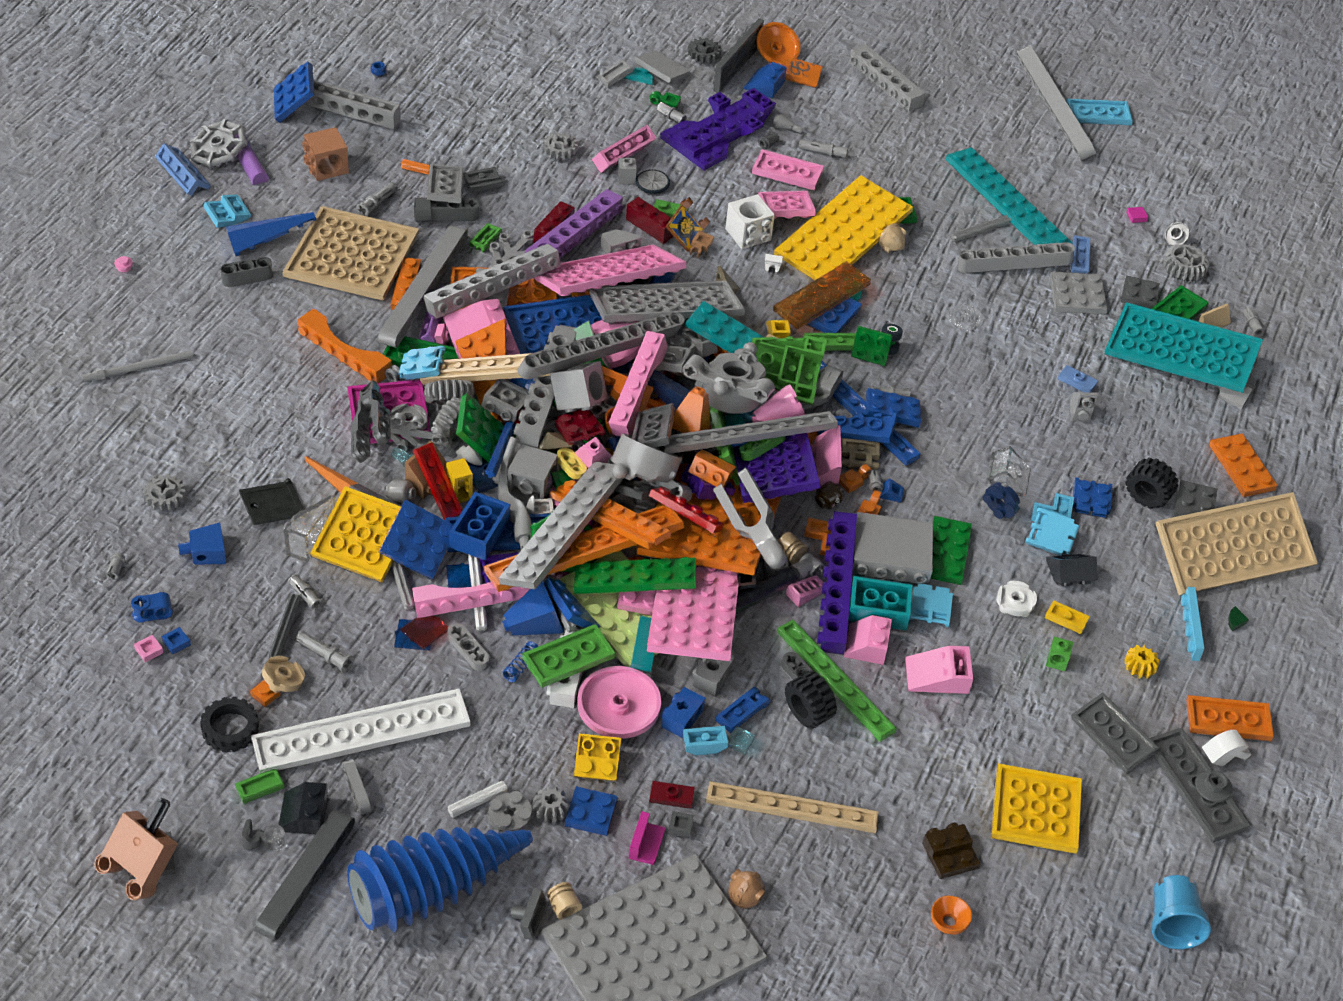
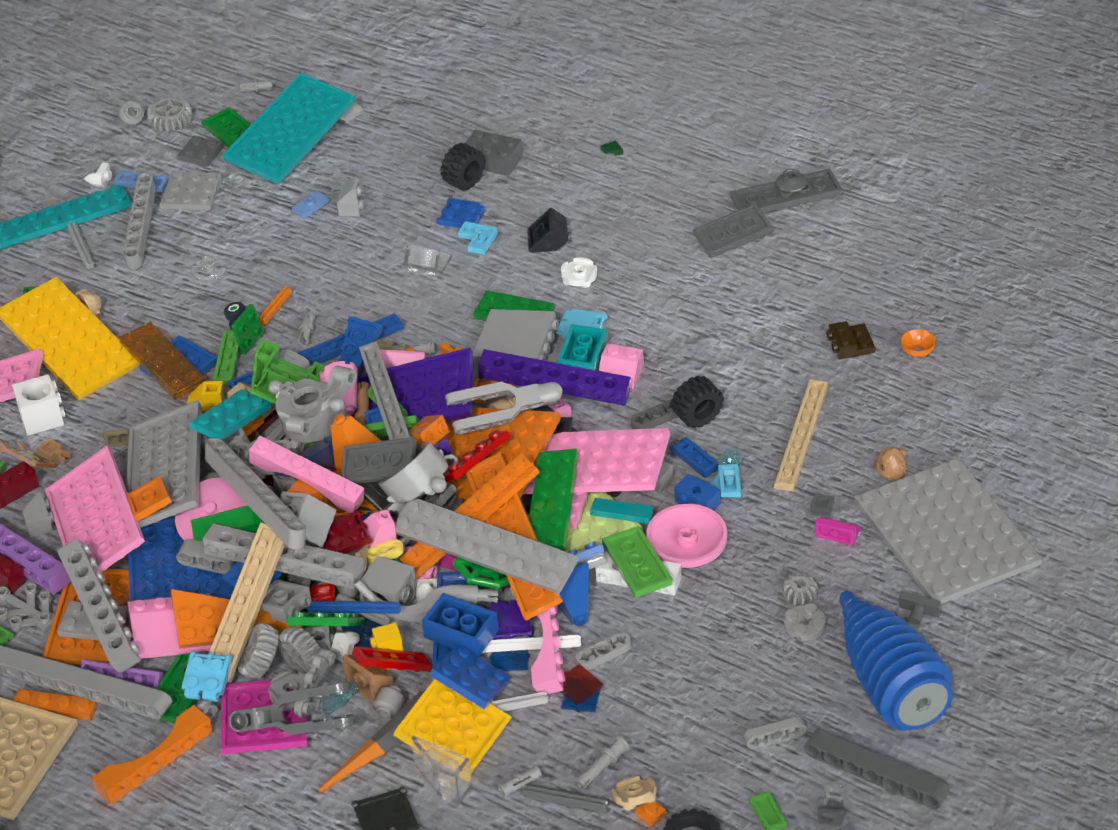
camera: 75 degrees left, 5 degrees down
white plate [251,689,470,774] -> none
black slope [277,782,328,835] -> none
bright pink plate [434,324,450,346] -> none
white axle [448,781,508,817] -> none
blue piece [502,641,539,682] -> none
tan piece [547,882,582,920] -> none
blue plate [565,786,618,836] -> none
yellow plate [574,733,621,781] -> none
dark red plate [649,780,695,809] -> none
white tile [764,254,783,274] -> none
bright green tile [777,620,897,742] -> none
blue plate [866,388,921,428] -> none
blue slope [880,478,904,503] -> none
bright pink slope [905,646,973,694] -> none
dark blue plate [982,482,1020,519] -> none
yellow plate [991,763,1082,854] -> none
medium azure plate [1025,508,1079,555] -> none
yellow plate [1045,600,1090,634] -> none
bright green brick [1046,637,1073,671] -> none
yellow gear [1124,645,1160,679] -> none
dark pink tile [1126,207,1148,223] -> none
dark azure piece [1151,875,1212,950] -> none
tan plate [1155,492,1318,596] -> none
medium azure plate [1181,587,1204,661] -> none
orange plate [1186,695,1274,741] -> none
tan slope [1199,304,1231,328] -> none
white brick [1202,730,1251,767] -> none
orange plate [1209,433,1278,497] -> none
none -> white plate [84,163,112,188]
none -> orange plate [127,475,172,521]
none -> orange axle [258,286,292,325]

